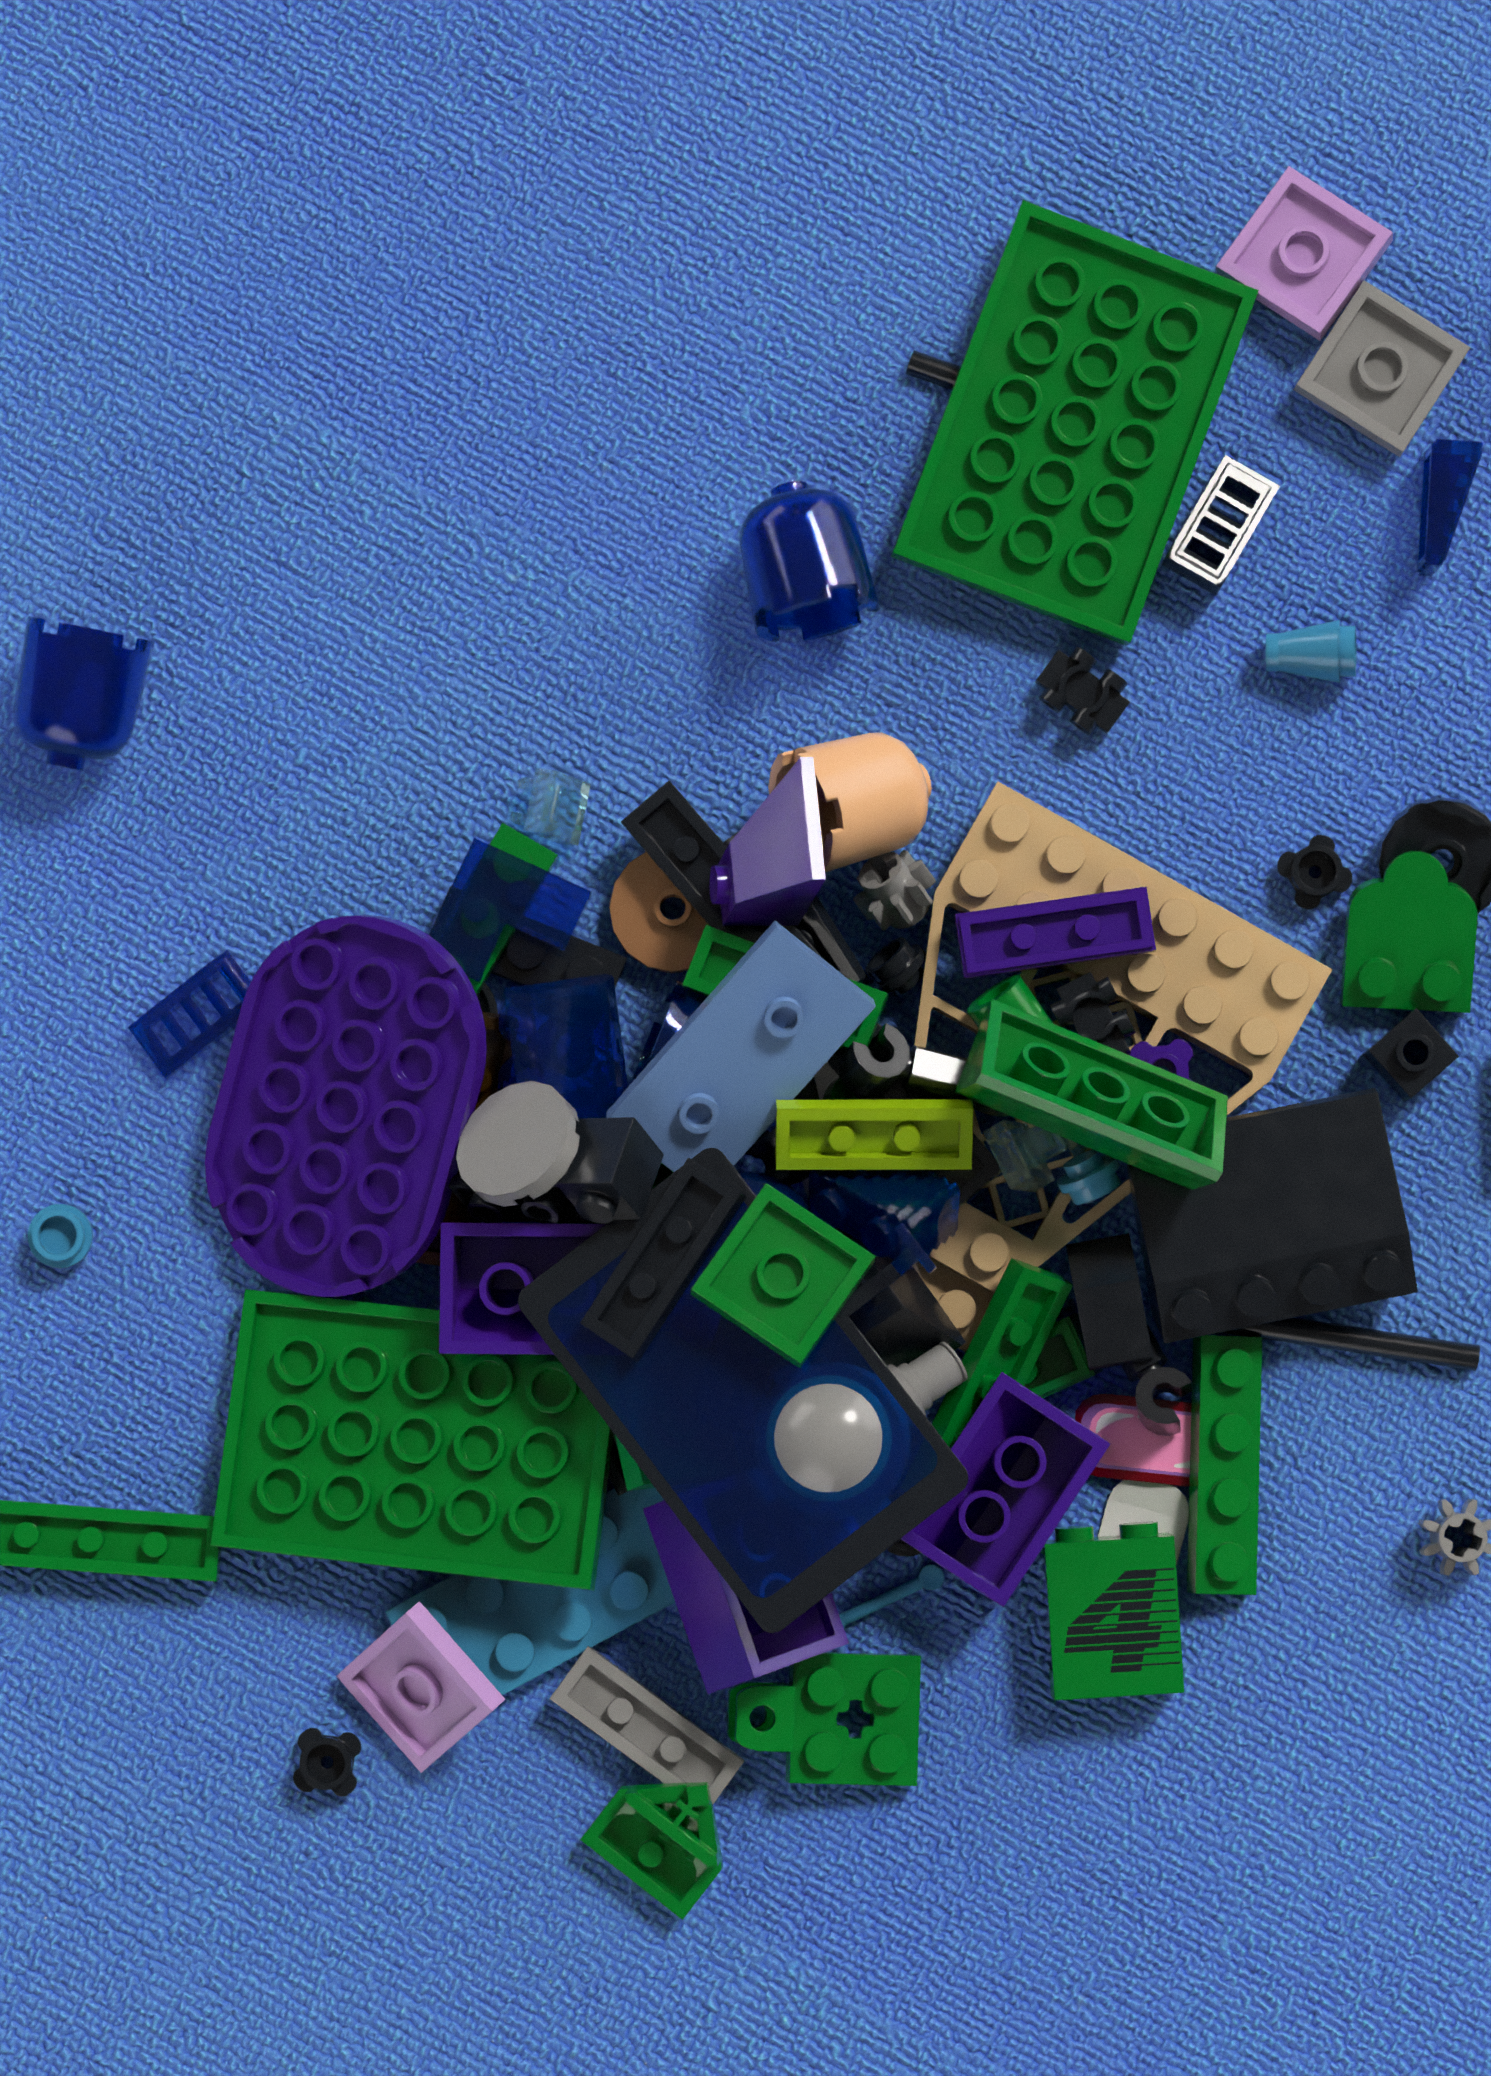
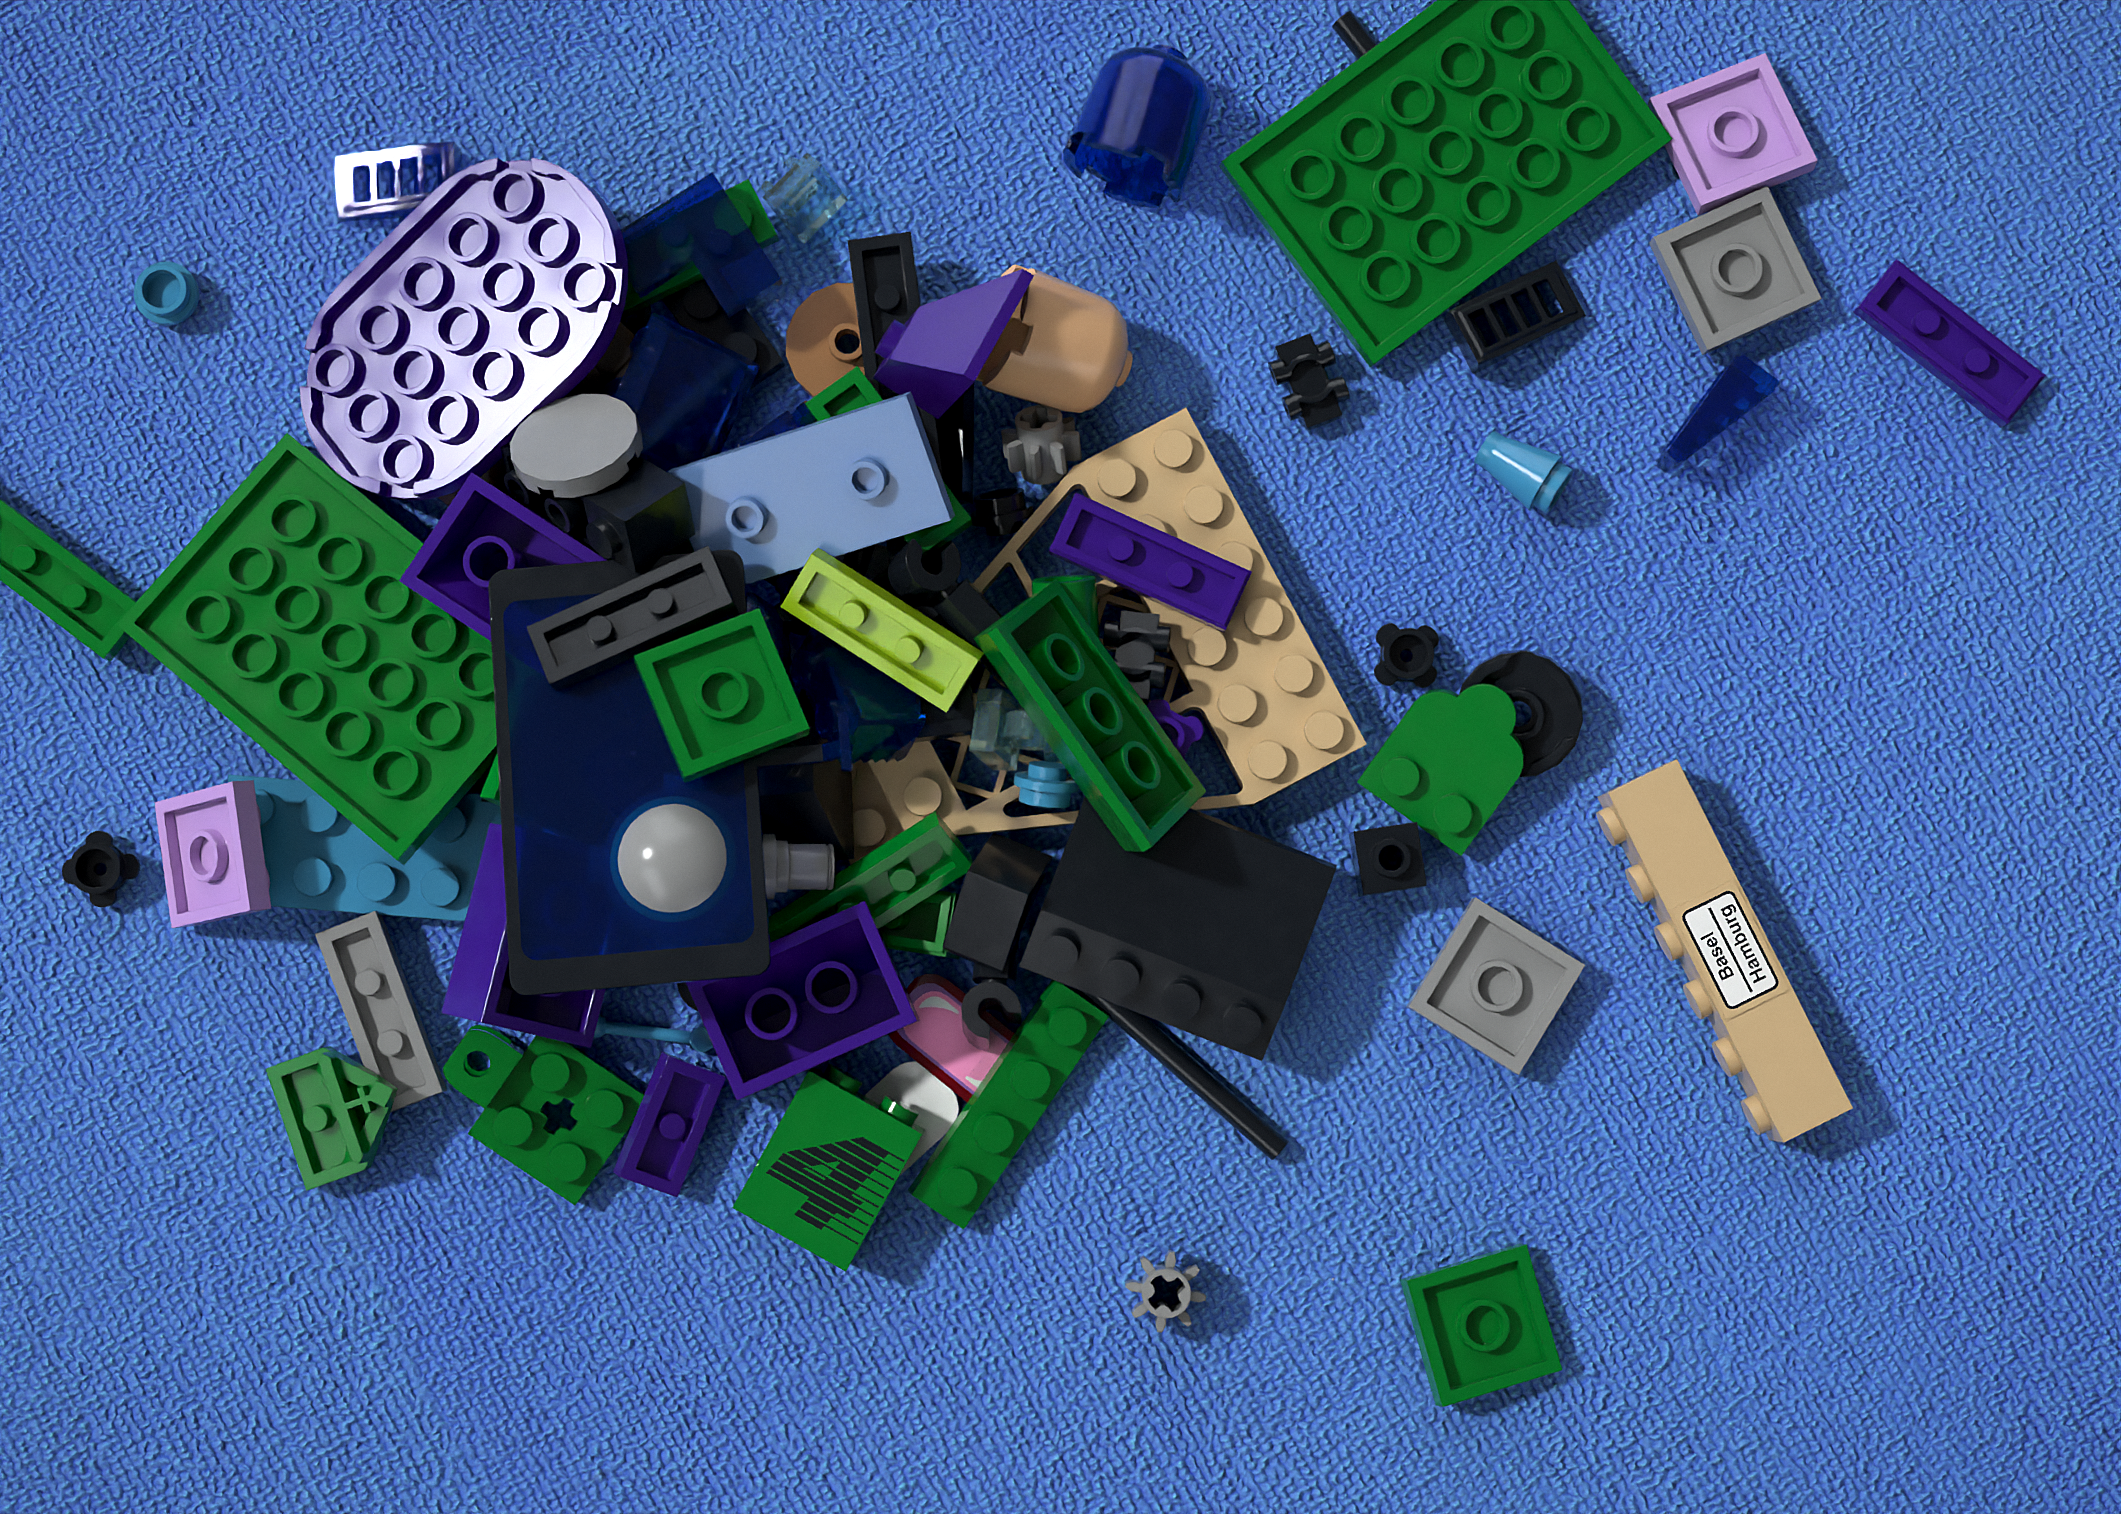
camera: 30 degrees right, 0 degrees up
none -> dark purple plate [613,1052,726,1197]

